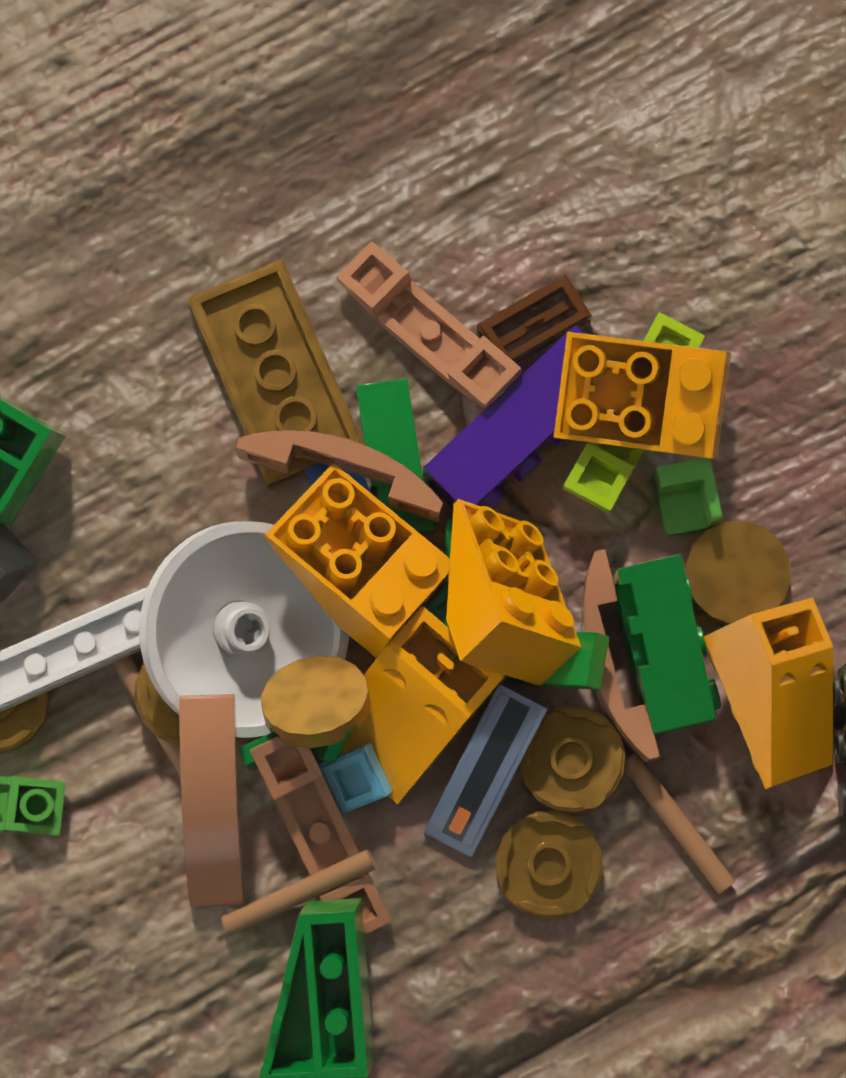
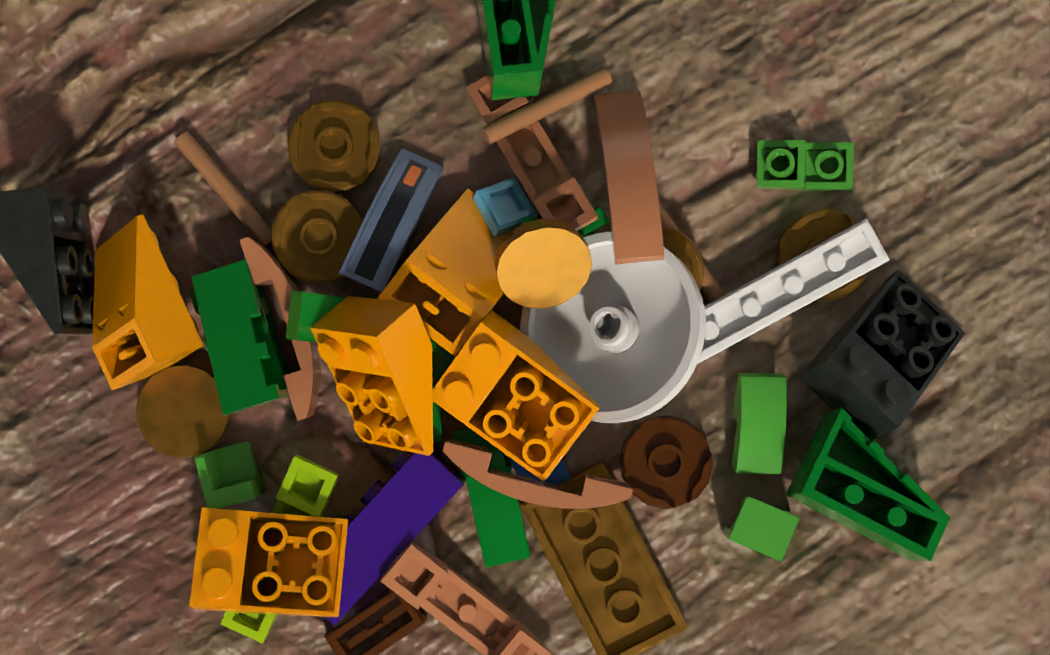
camera: 175 degrees right, 10 degrees up
none -> reddish brown tile [619,415,713,509]
none -> bright green panel [722,496,800,562]
none -> bright green slope [731,373,787,474]

